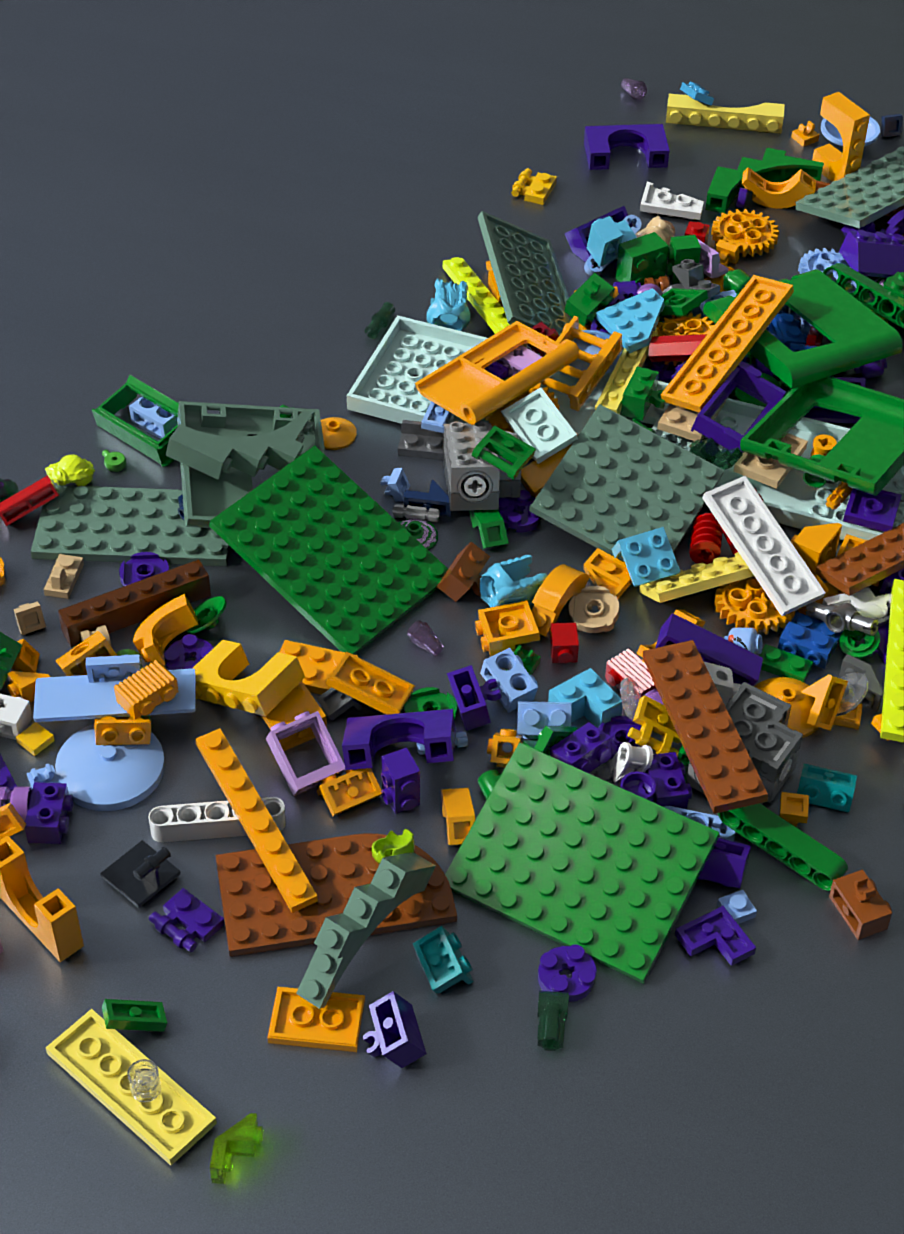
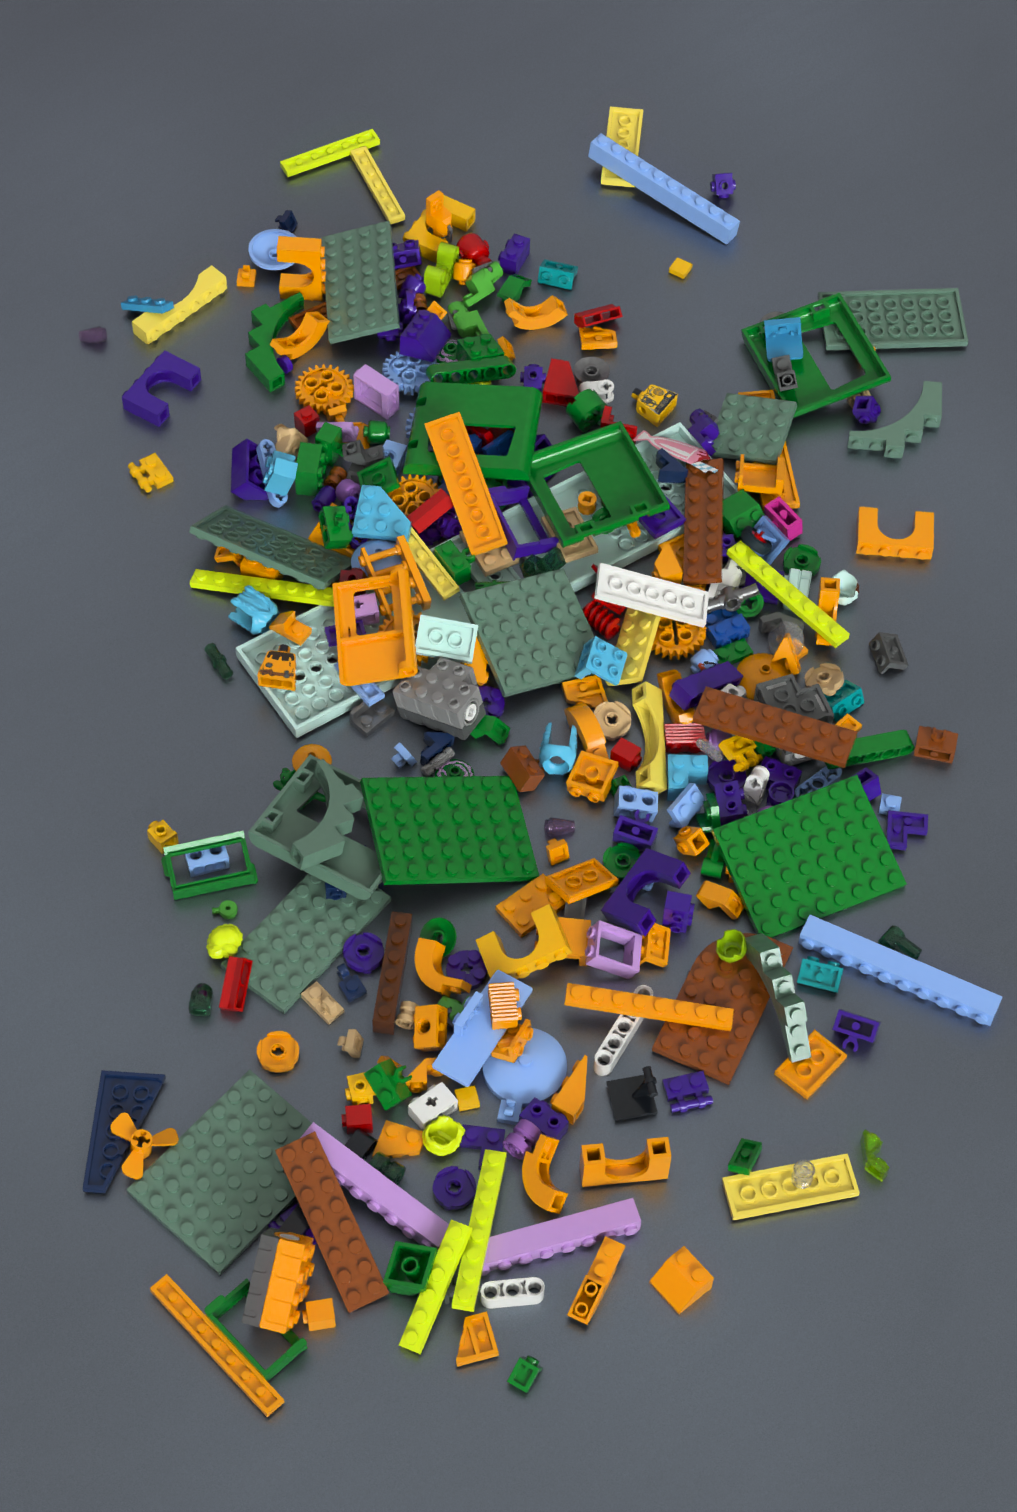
camera: 55 degrees left, 10 degrees up
green plate [471,426,536,480] -> none
dark purple plate [538,944,597,1002] -> none
white wing [640,181,704,220] -> none
none -> yellow brick [147,819,179,854]
none -> light orange torso [258,644,296,691]
none -> light orange slope [269,611,312,646]
none -> dark blue plate [337,963,367,1003]
none -> lavender window [353,364,399,420]
none -> light orange tile [546,838,570,866]
none -> light orange slope [550,1055,587,1125]
none -> light yellow arch [632,681,667,794]
none -> light blue brick [798,915,1002,1026]
none -> tan plate [804,663,844,696]

